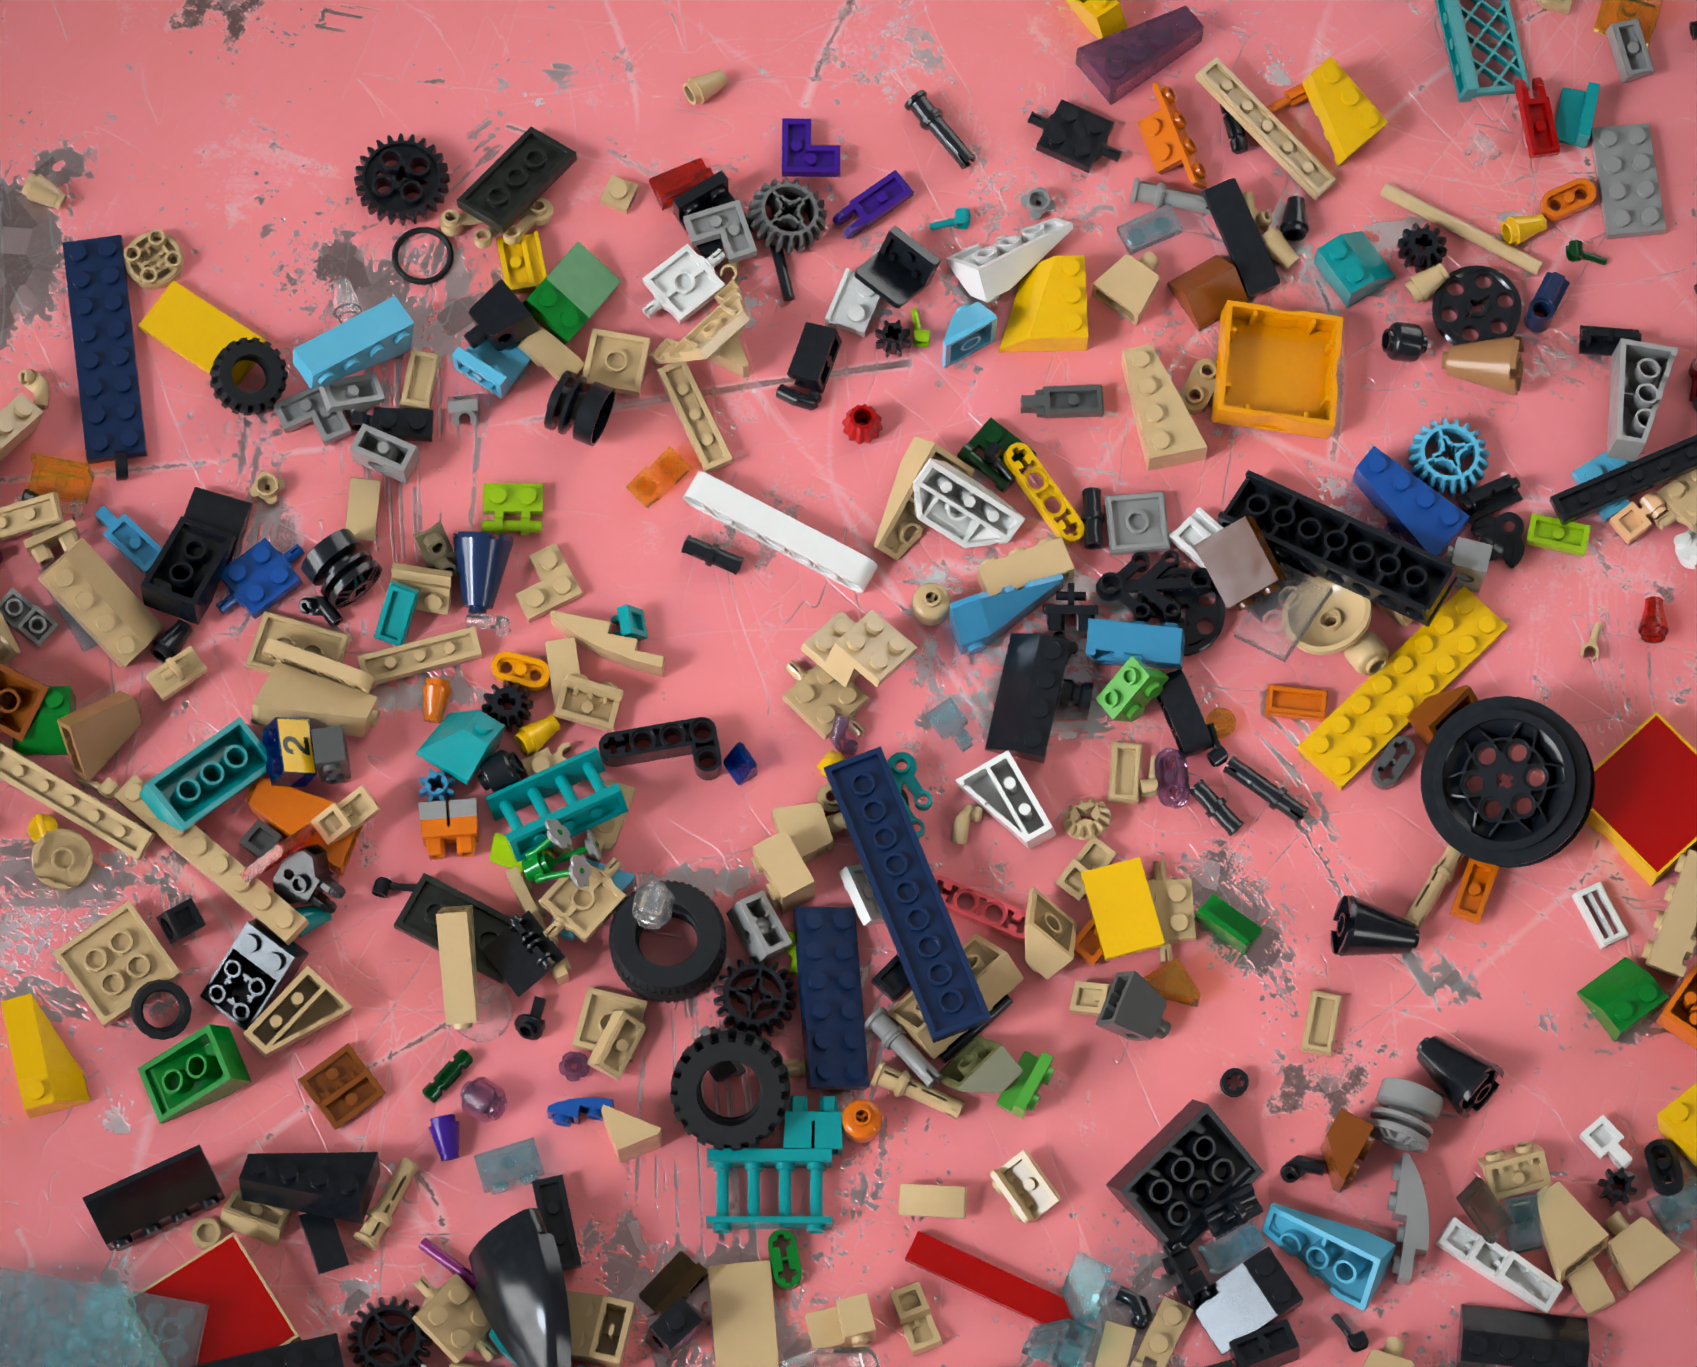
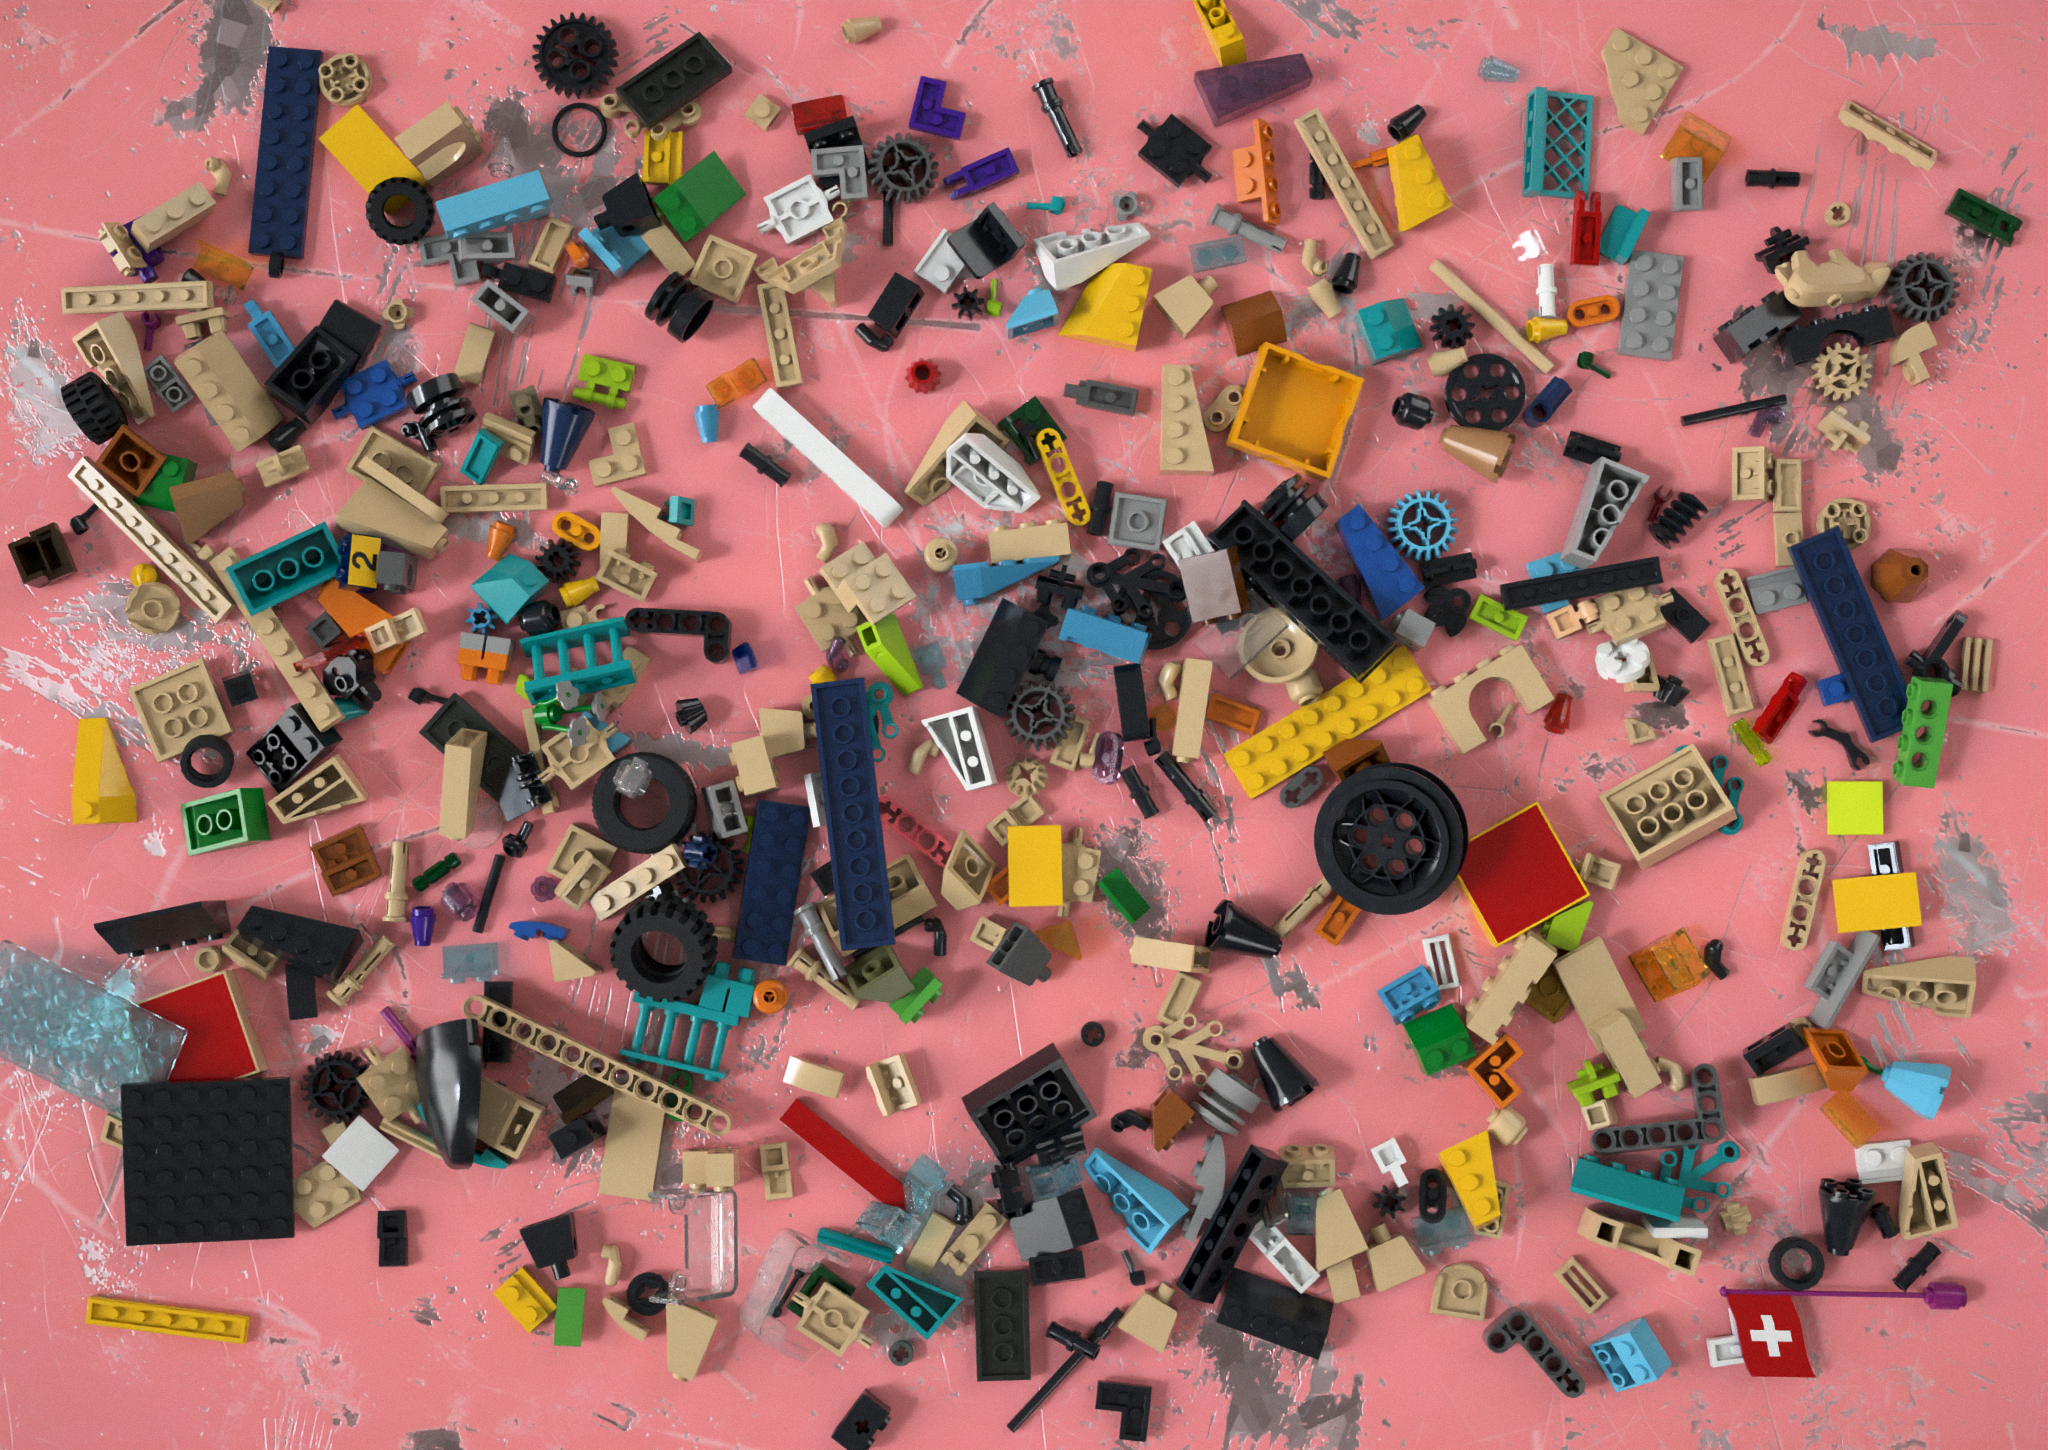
camera: 15 degrees right, 15 degrees up
bright green bracket [1096,656,1169,722] -> none
black slope [1202,178,1281,298] -> none
none -> tan pin [382,841,409,923]
none -> tan arch [394,101,485,188]
none -> tan beam [462,995,733,1136]
none -> black bar [472,854,506,934]
none -> orange plate [564,240,591,270]
none -> tan plate [588,843,688,921]
none -> black piece [675,698,708,735]
none -> dark blue gear [684,836,717,869]
none -> dark azure cone [694,404,720,443]
none -> tan arm [815,523,838,563]
none -> lime slope [856,613,923,696]
none -> black arm [925,917,947,956]
none -> dark grey gear [1004,679,1076,752]
none -> tan slope [1129,936,1212,974]
none -> tan plant [1143,1012,1244,1088]
none -> tan arm [1158,661,1182,701]
none -> tan slope [1171,658,1213,764]
none -> black brick [1176,1144,1289,1304]
none -> black wheel [1258,473,1329,542]
none -> dark azure bracket [1377,964,1441,1025]
none -> black cone [1387,104,1426,142]
none -> tan arch [1427,644,1555,755]
none -> white pin [1536,264,1557,319]

